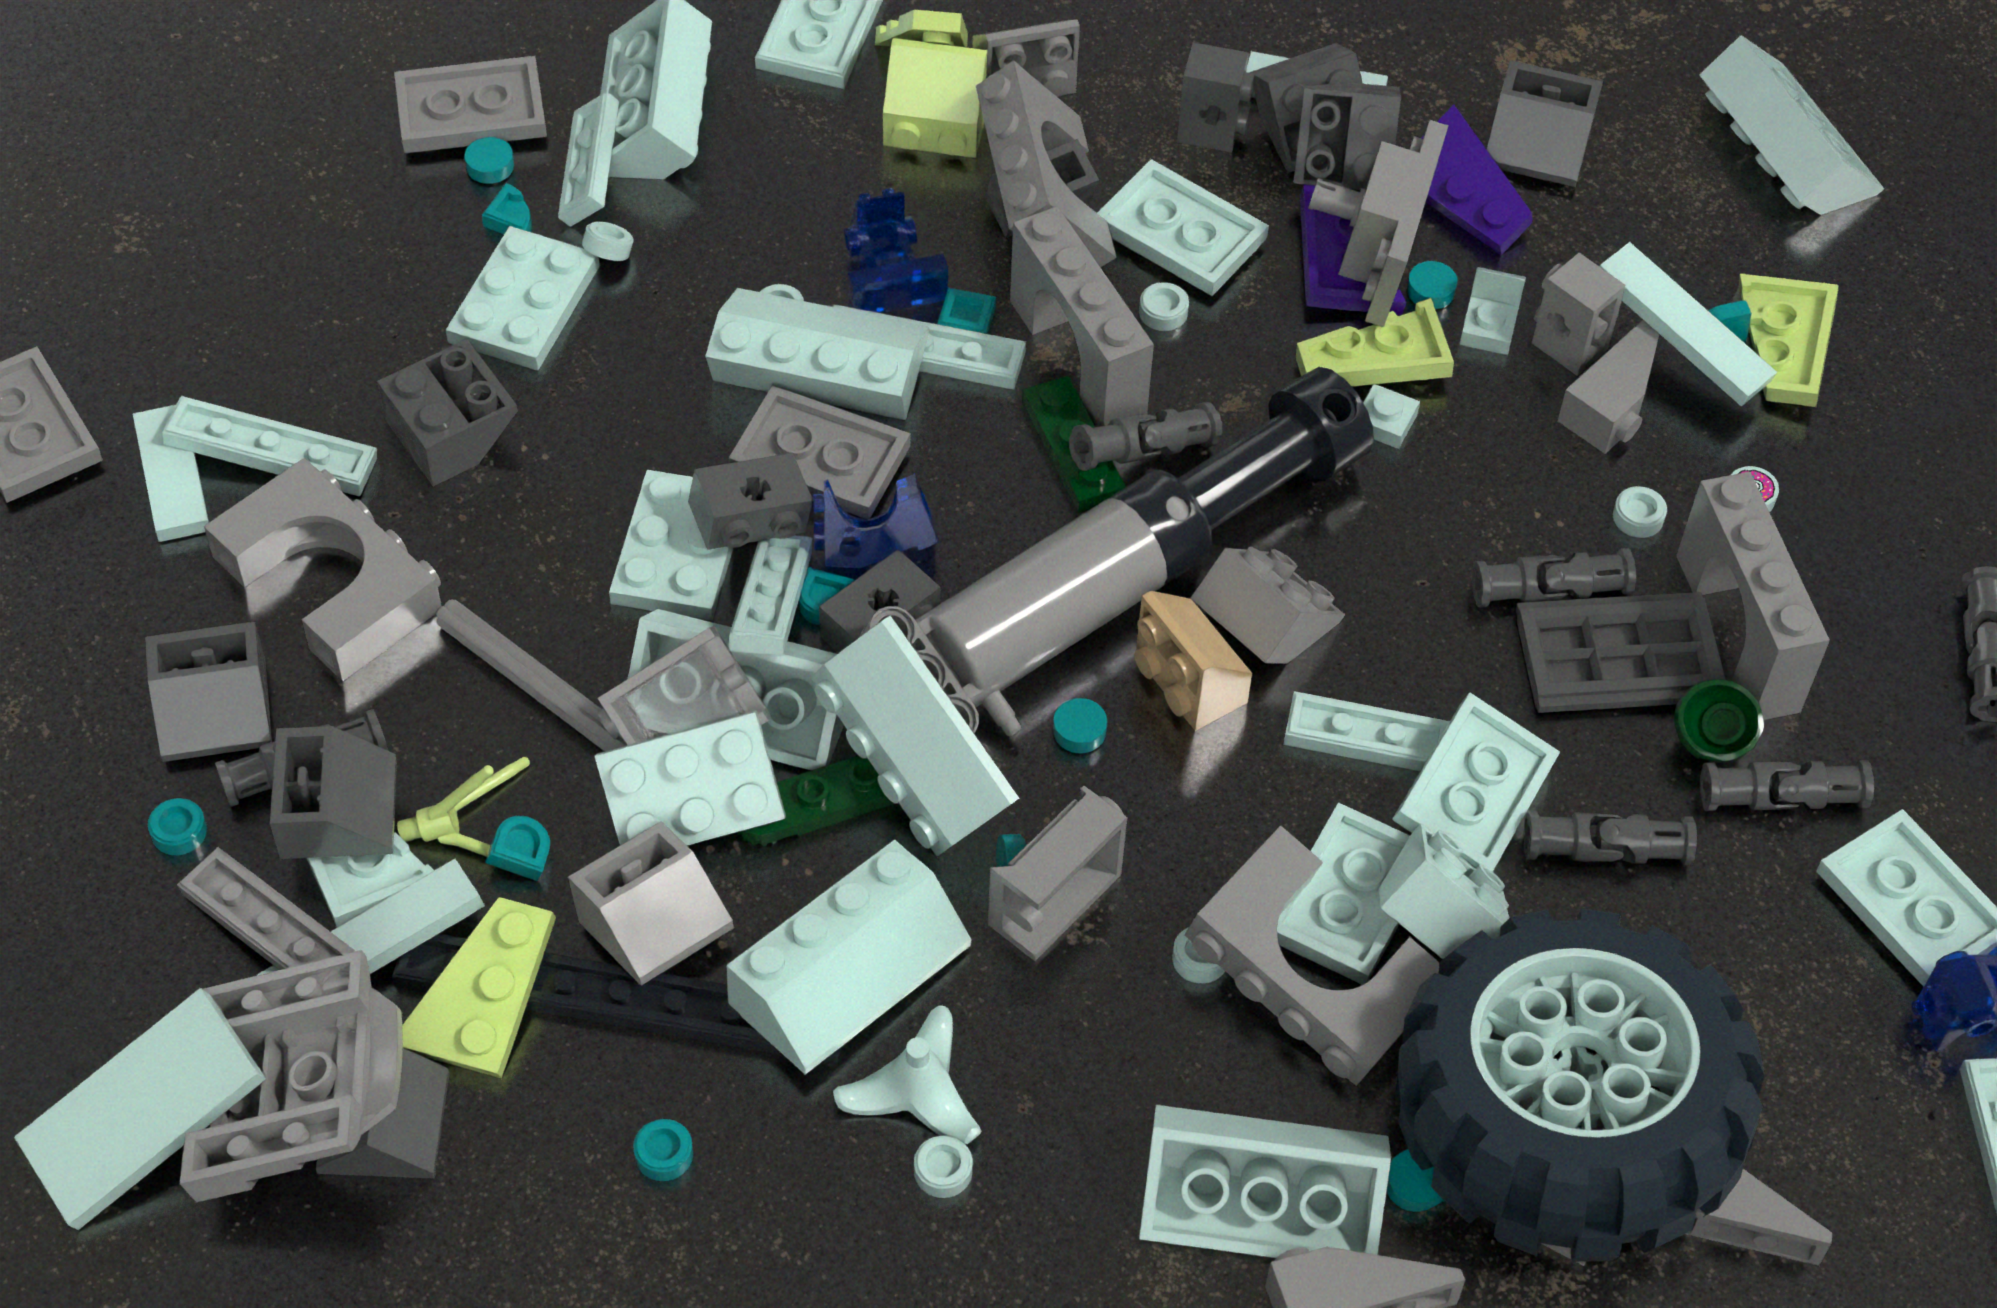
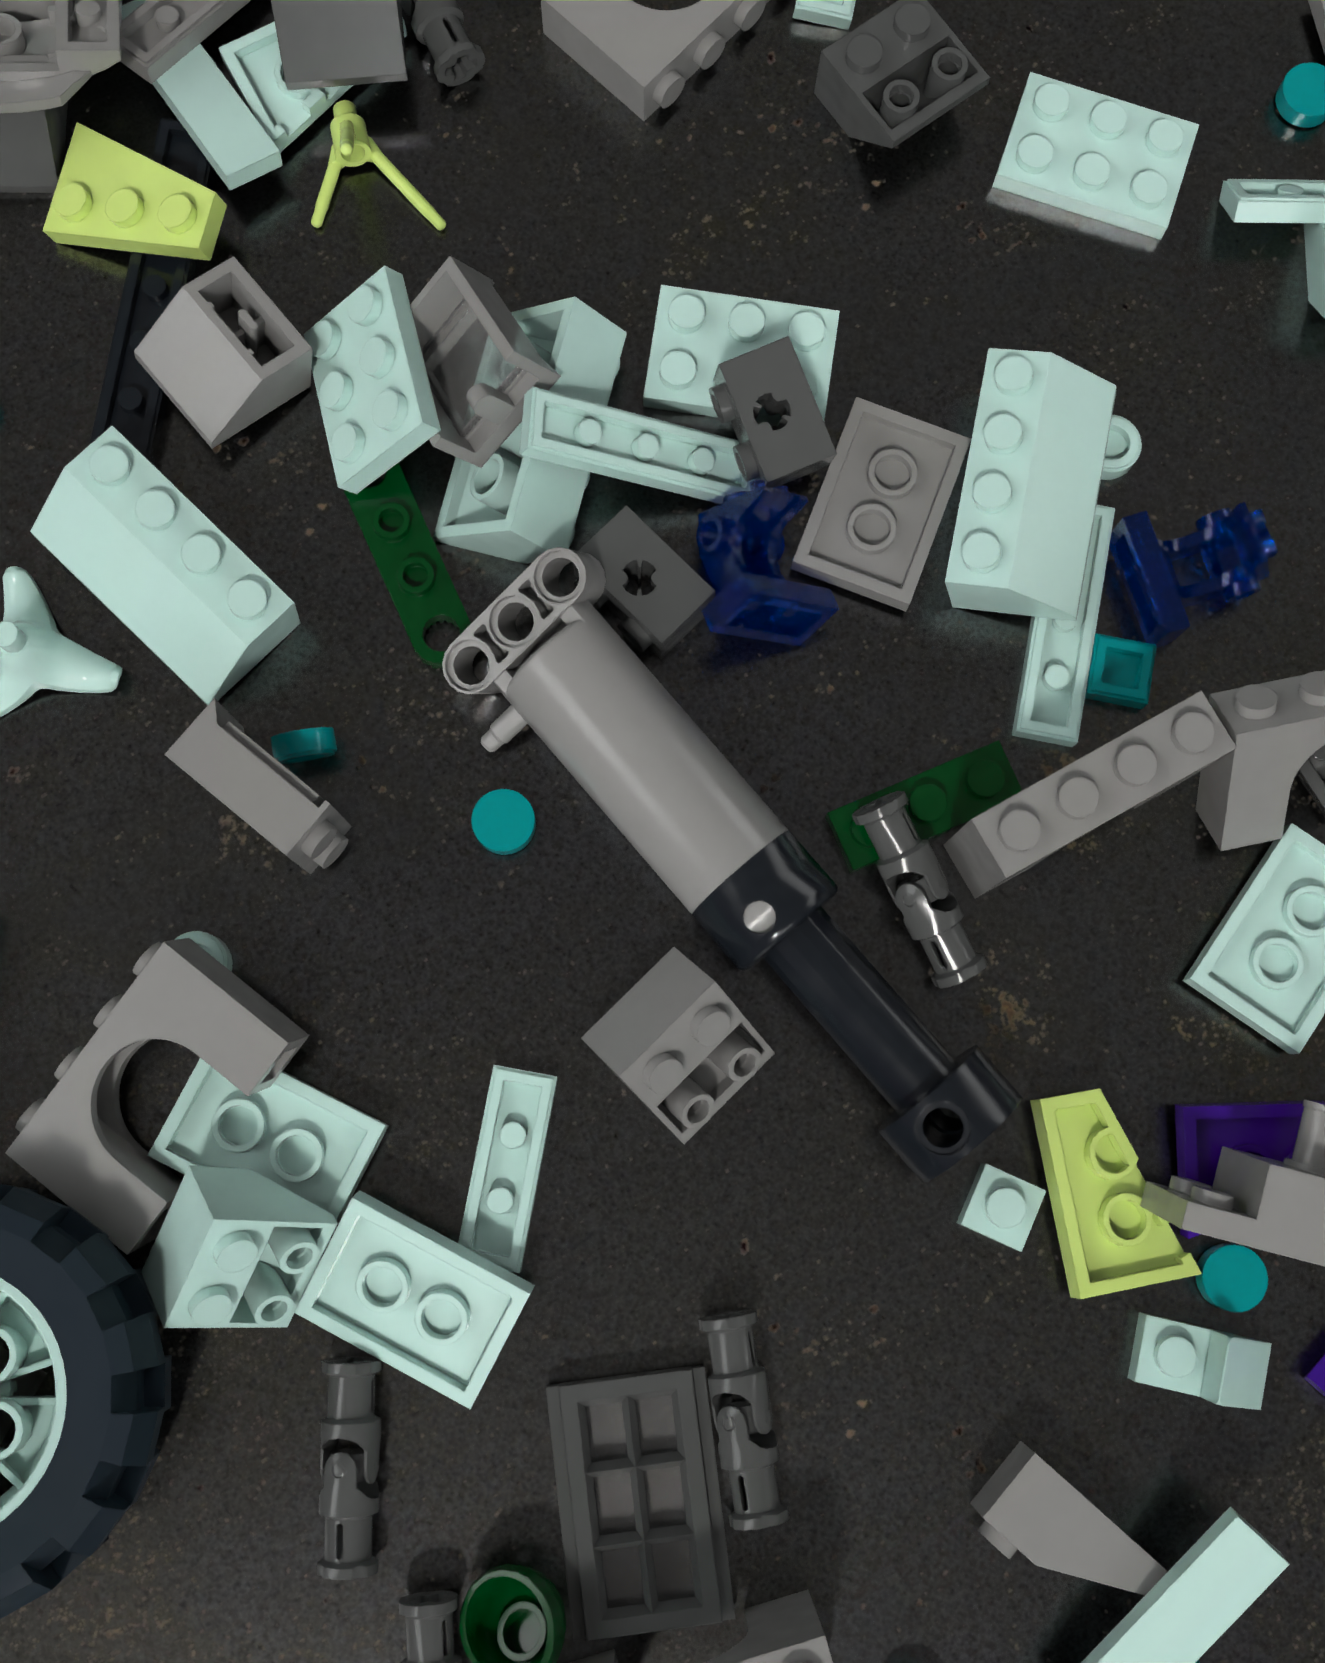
camera: 85 degrees right, 25 degrees up
light grey axle [436,599,628,752] -> none
teal tile [482,183,532,234] -> none
teal tile [485,816,550,881] -> none
light aqua tile [582,222,634,261] -> none
teal tile [799,567,855,625] -> none
light aqua slope [811,616,1019,856] -> none
tan slope [1134,591,1252,731] -> none
light aqua tile [1139,283,1189,331] -> none
light grey brick [1532,253,1626,376] -> none
light aqua tile [1613,486,1667,538] -> none

